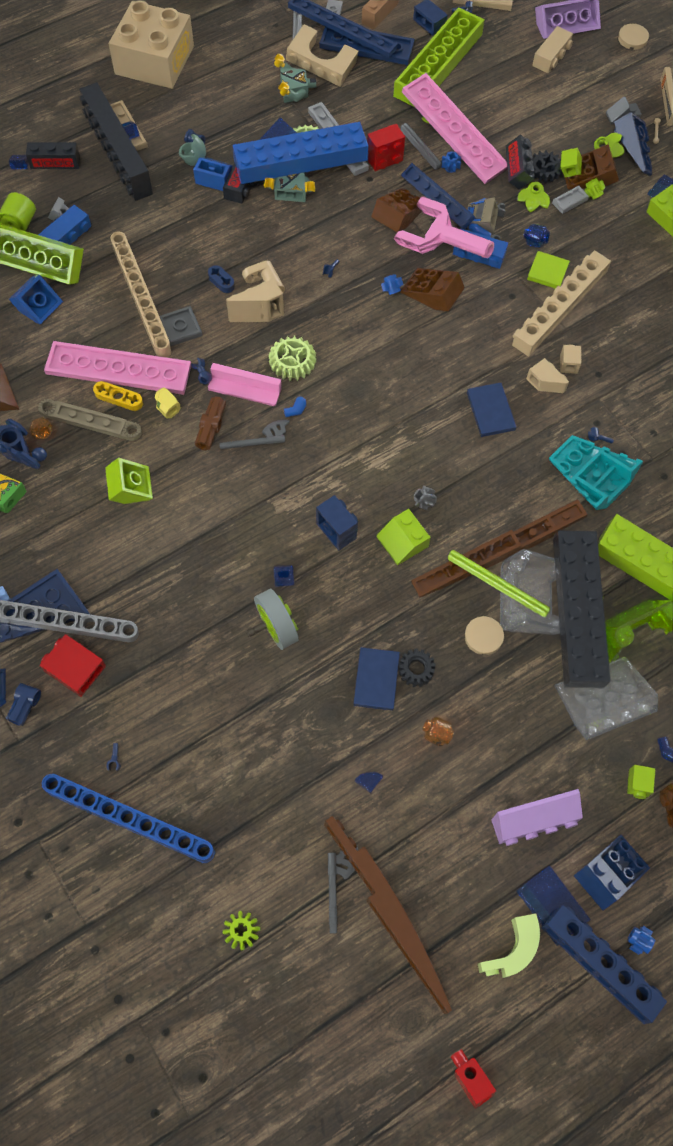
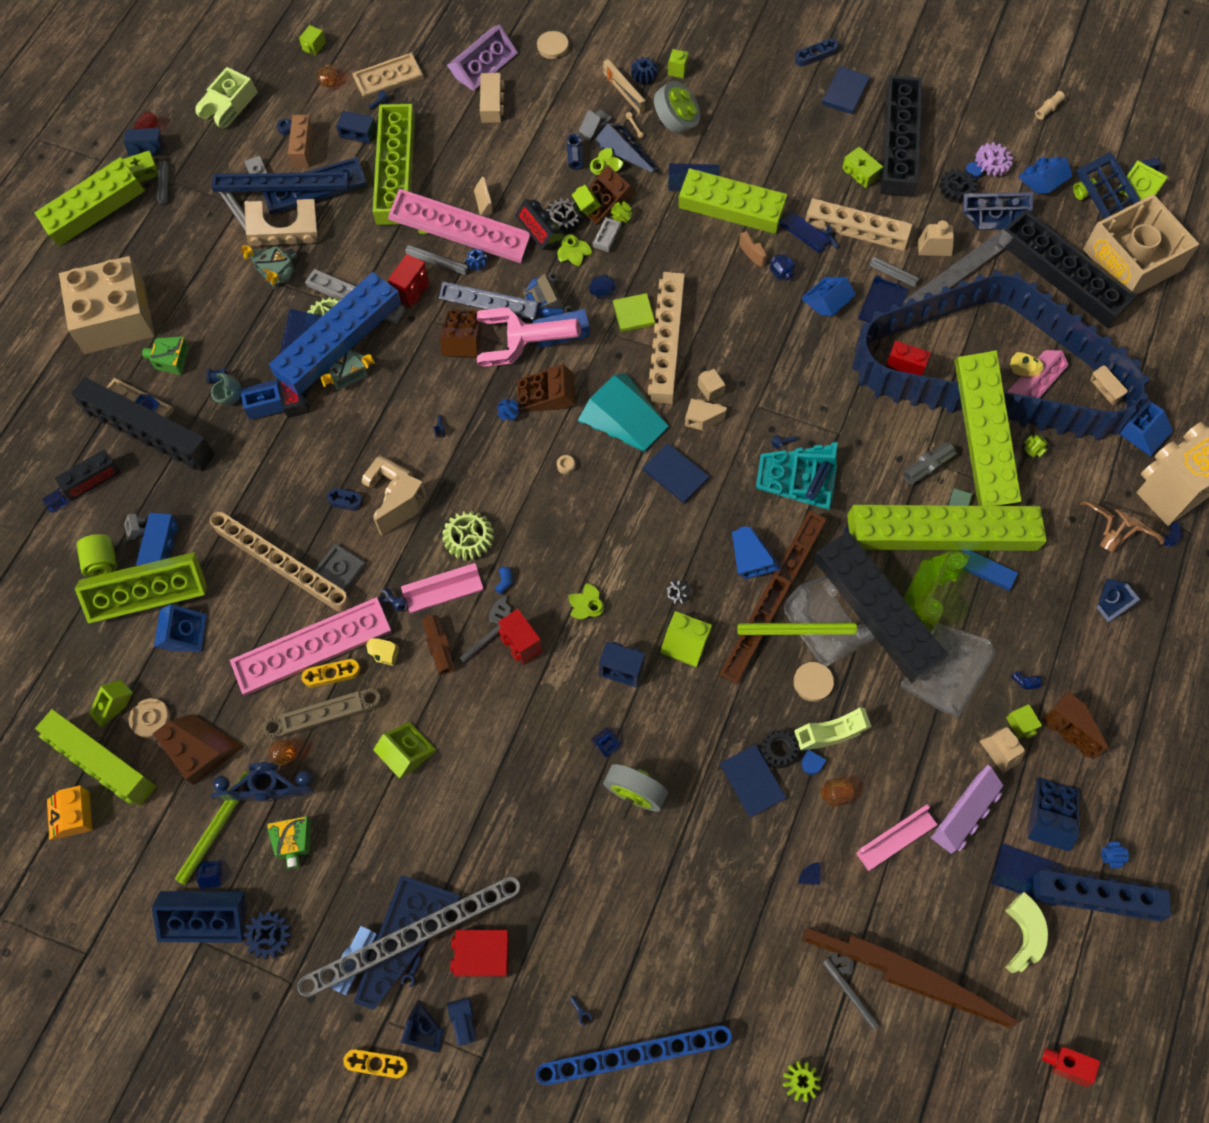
camera: 30 degrees left, 0 degrees up
none -> bright green torso [142,337,189,375]
none -> dark blue hand [401,956,422,988]
none -> tan slope [474,177,493,216]
none -> red brick [498,609,543,665]
none -> tan tile [557,455,575,474]
none -> dark blue piece [566,133,583,170]
none -> lime plate [568,583,604,620]
none -> teal wedge [578,373,669,452]
none -> blue slope [732,526,781,580]
none -> yellowish green arch [795,708,871,750]
none -> blue tile [801,750,826,775]
none -> dark blue axle [805,461,831,501]
none -> bright pink panel [856,804,937,871]
none -> tan torso [980,727,1025,774]

